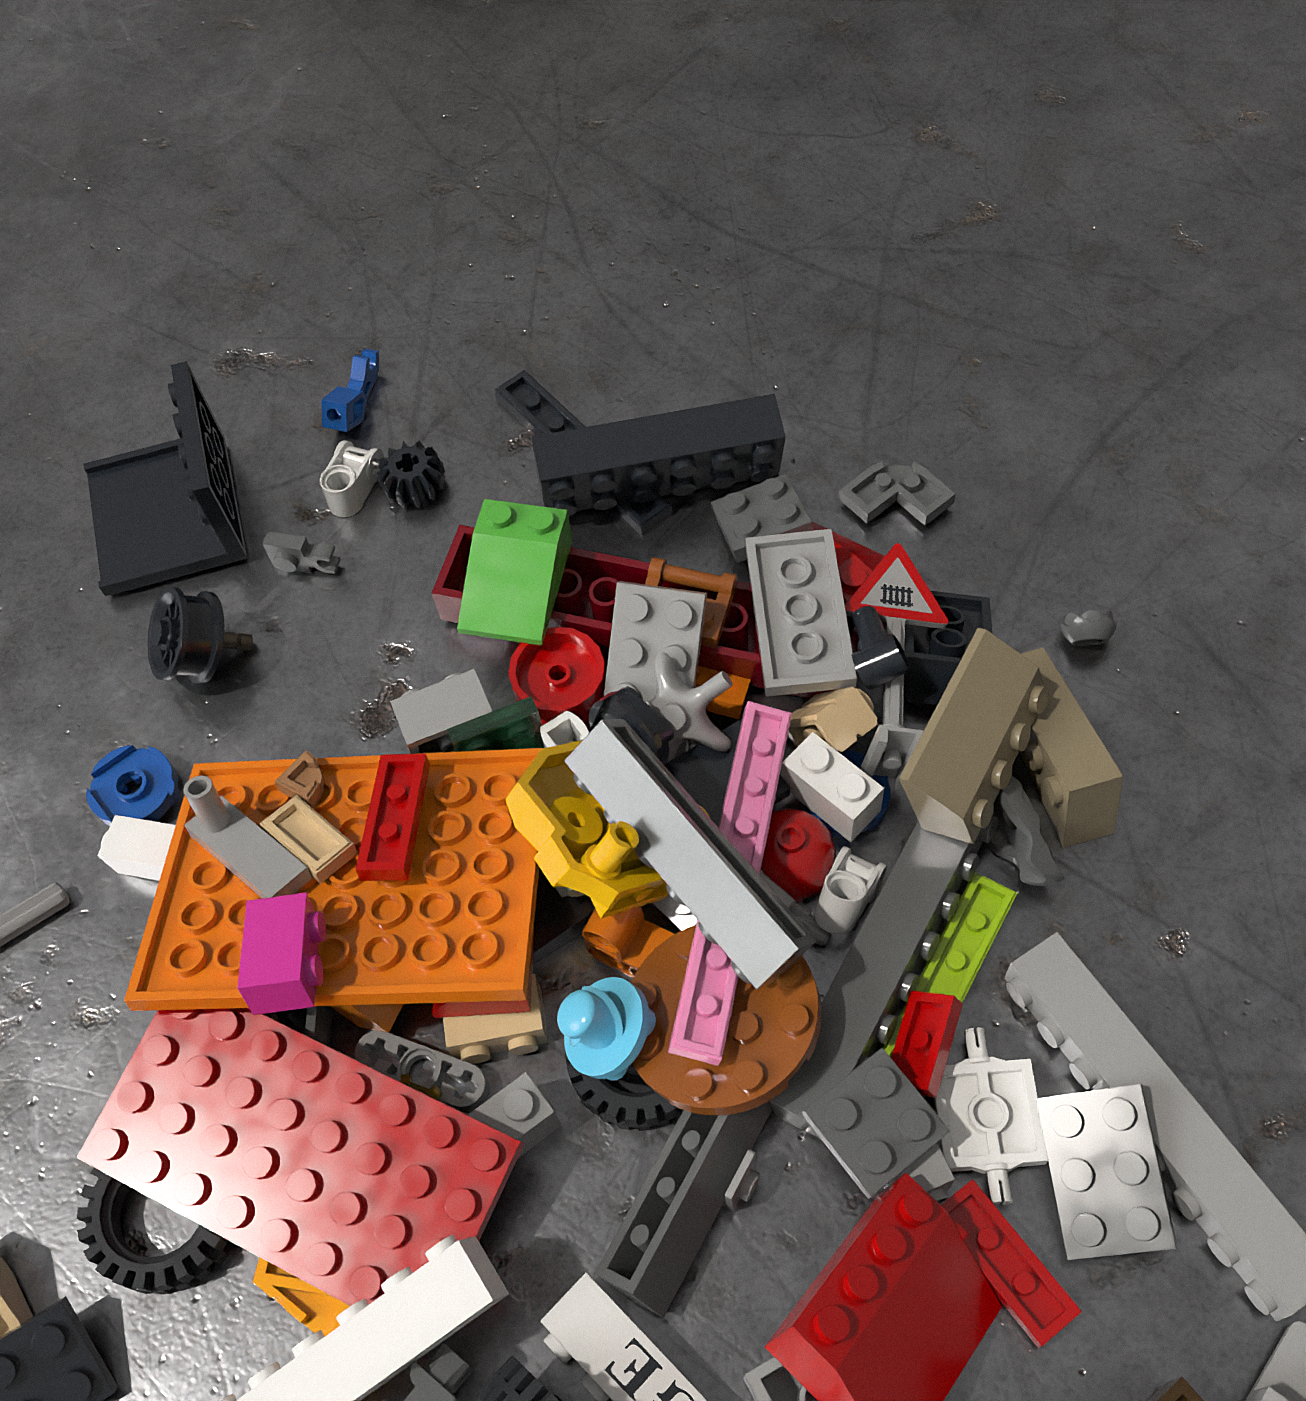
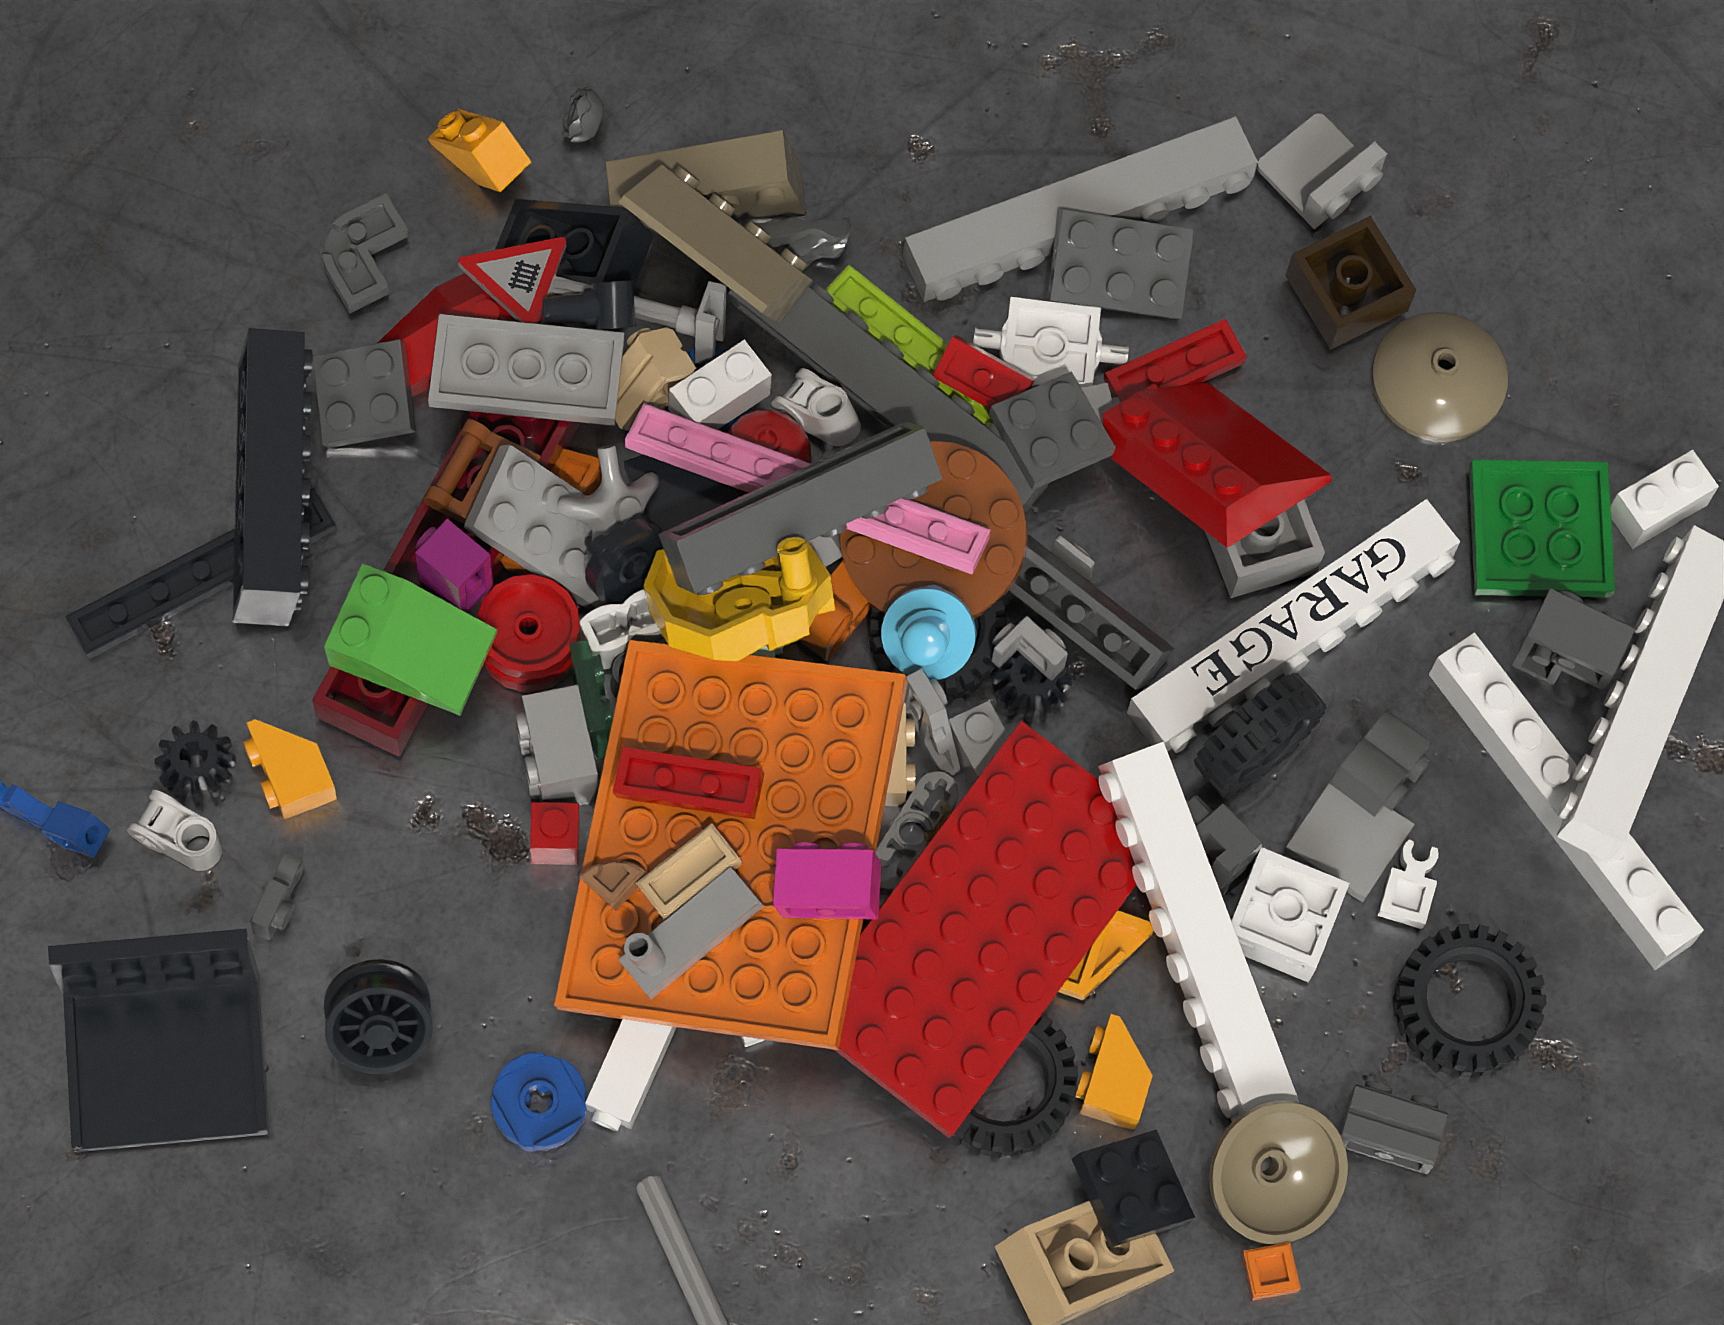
camera: 95 degrees left, 10 degrees up
none -> light orange slope [243,719,337,820]
none -> magenta brick [415,519,493,613]
none -> light orange slope [427,109,531,192]
none -> red brick [530,802,580,865]
none -> light grey wing [904,668,961,777]
none -> light grey bracket [992,616,1068,681]
none -> black gear [992,650,1072,722]
none -> light orange slope [1076,1014,1153,1131]

